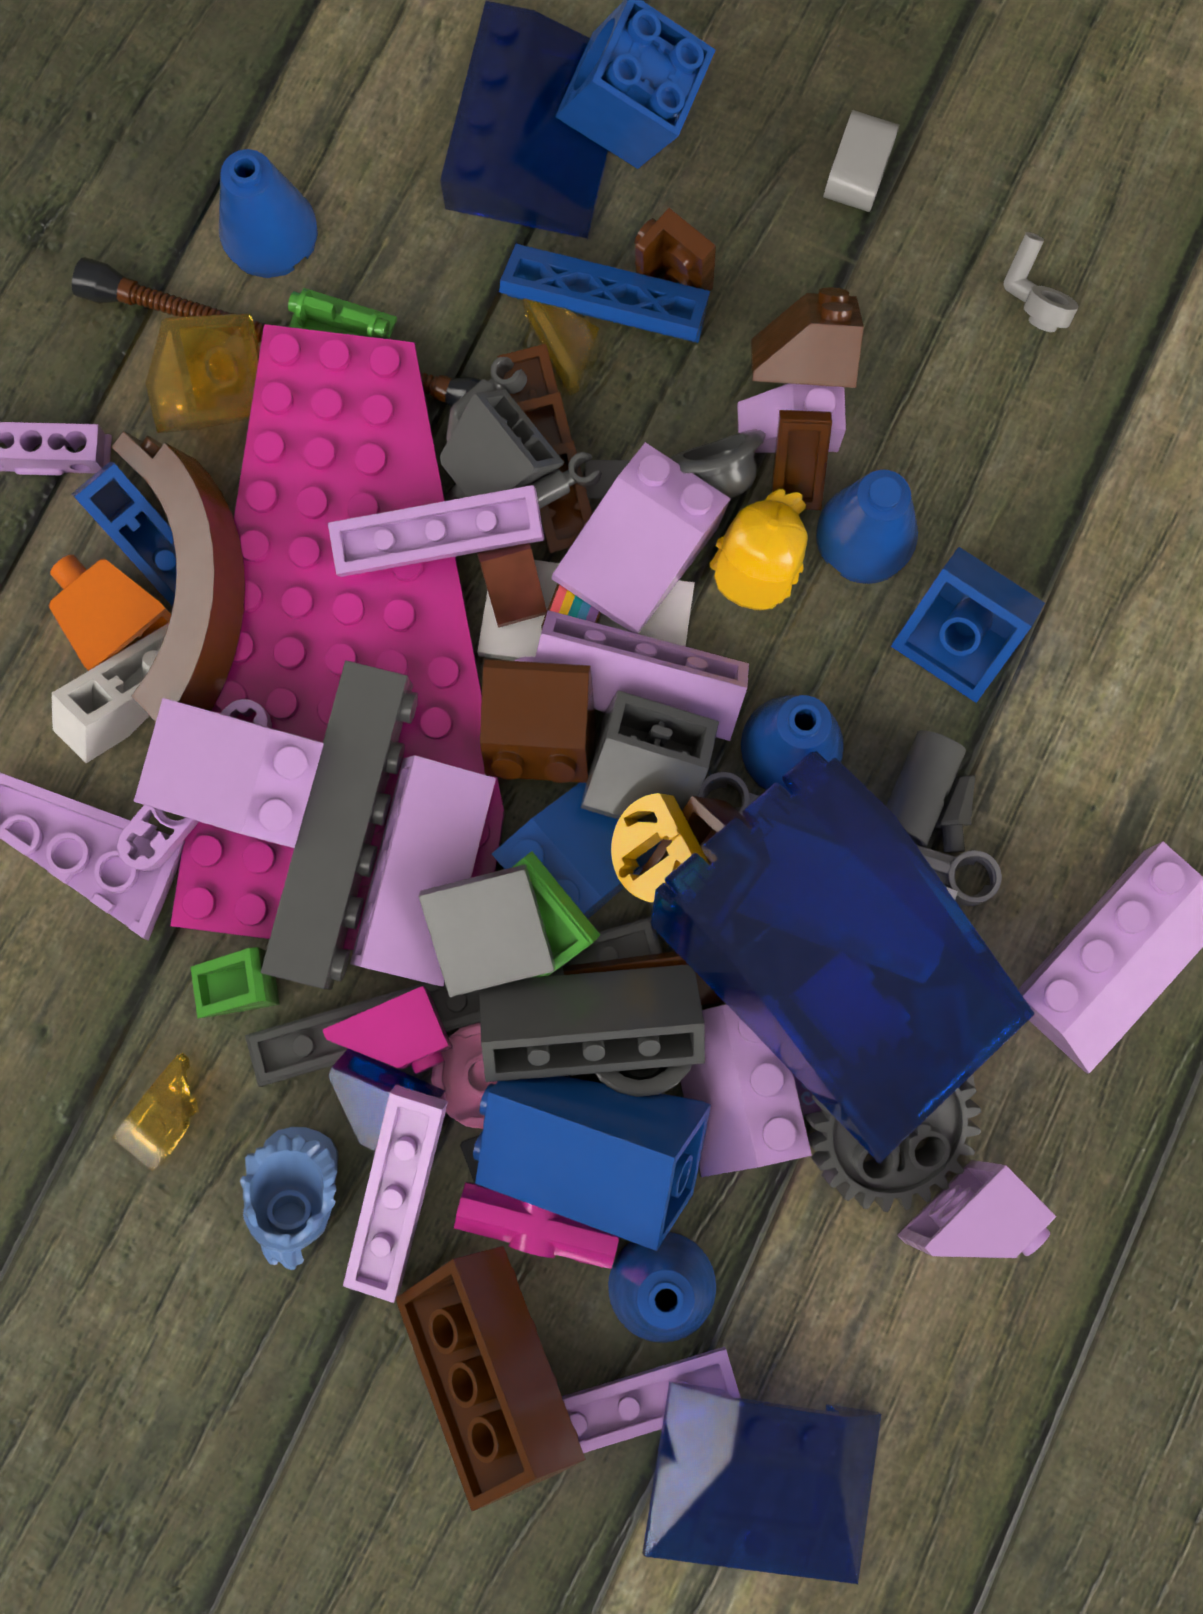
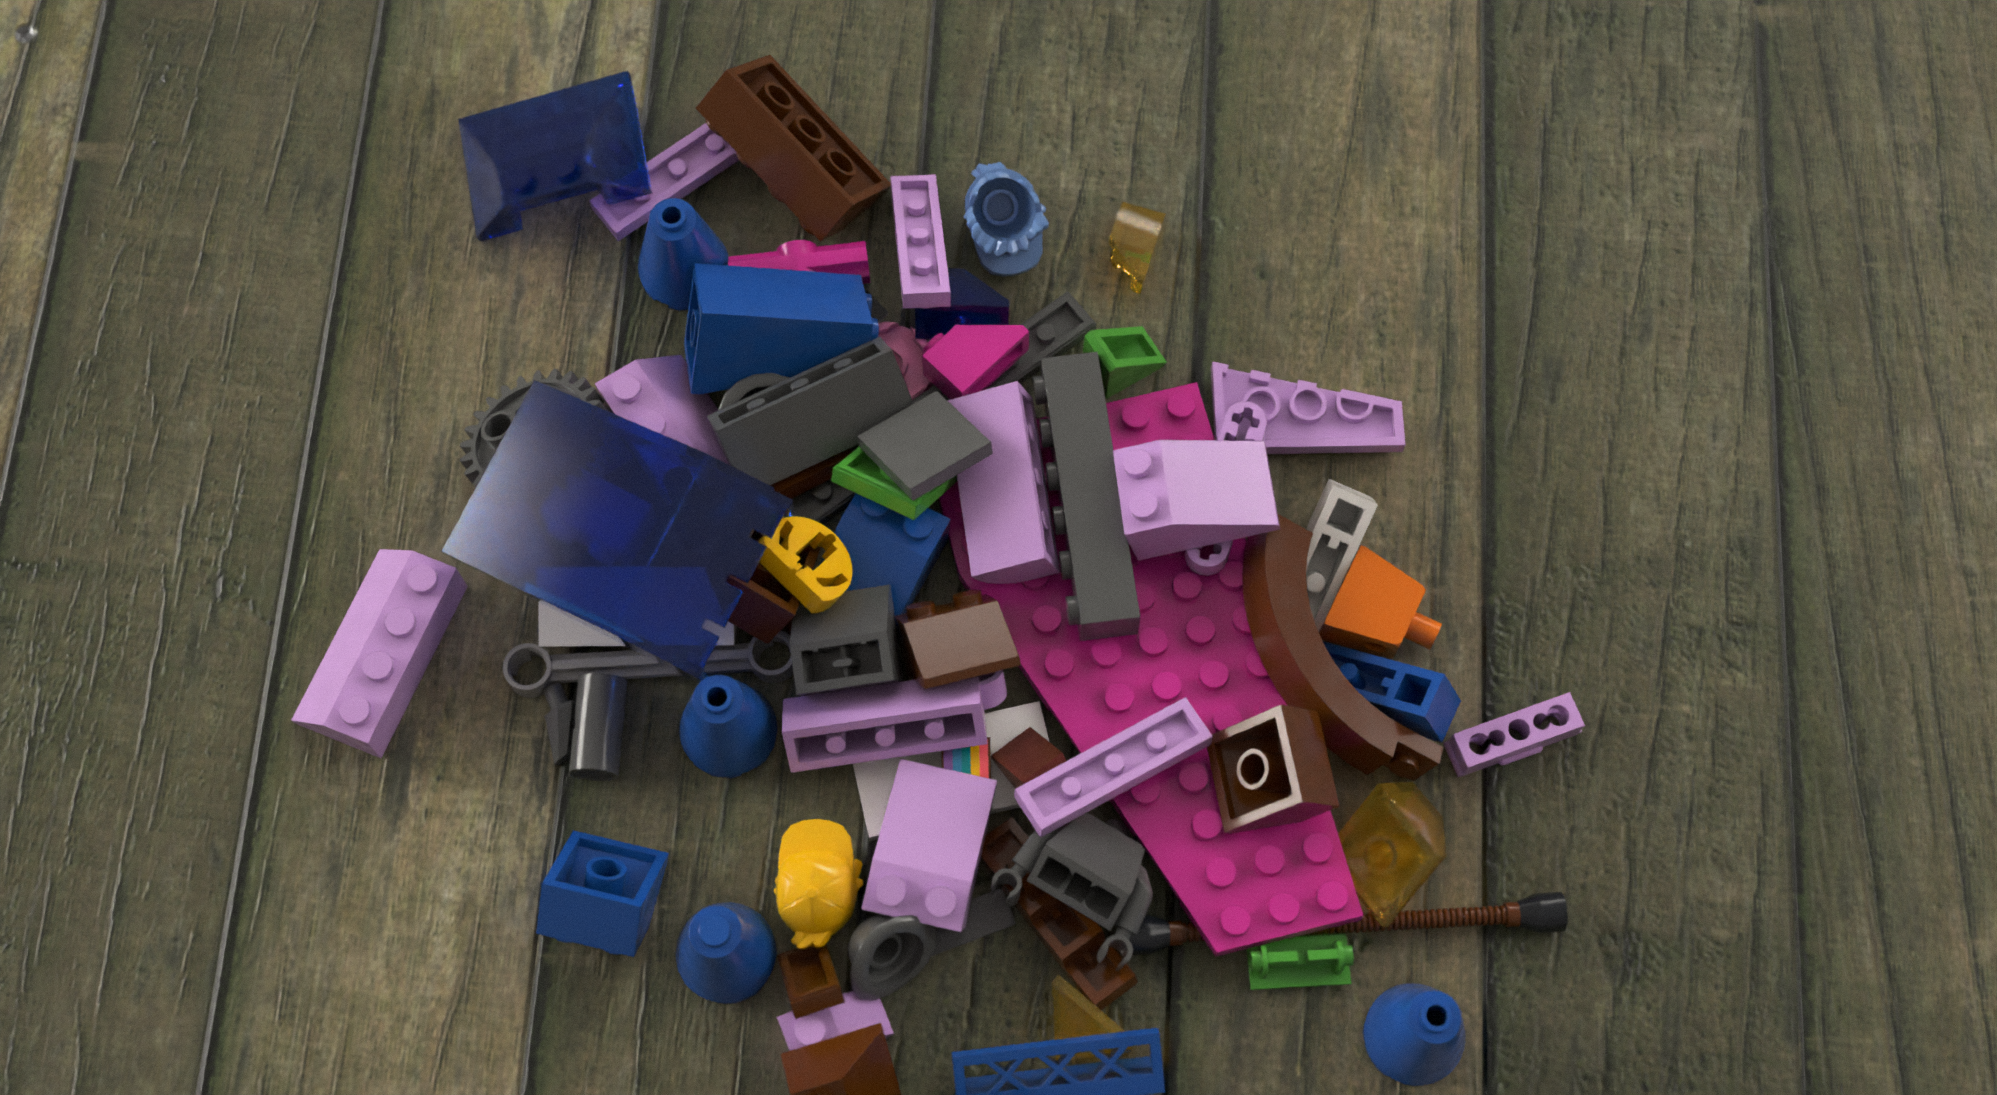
camera: 155 degrees right, 10 degrees down
lavender slope [897,1160,1056,1258] -> none
none -> reddish brown slope [1207,705,1340,834]

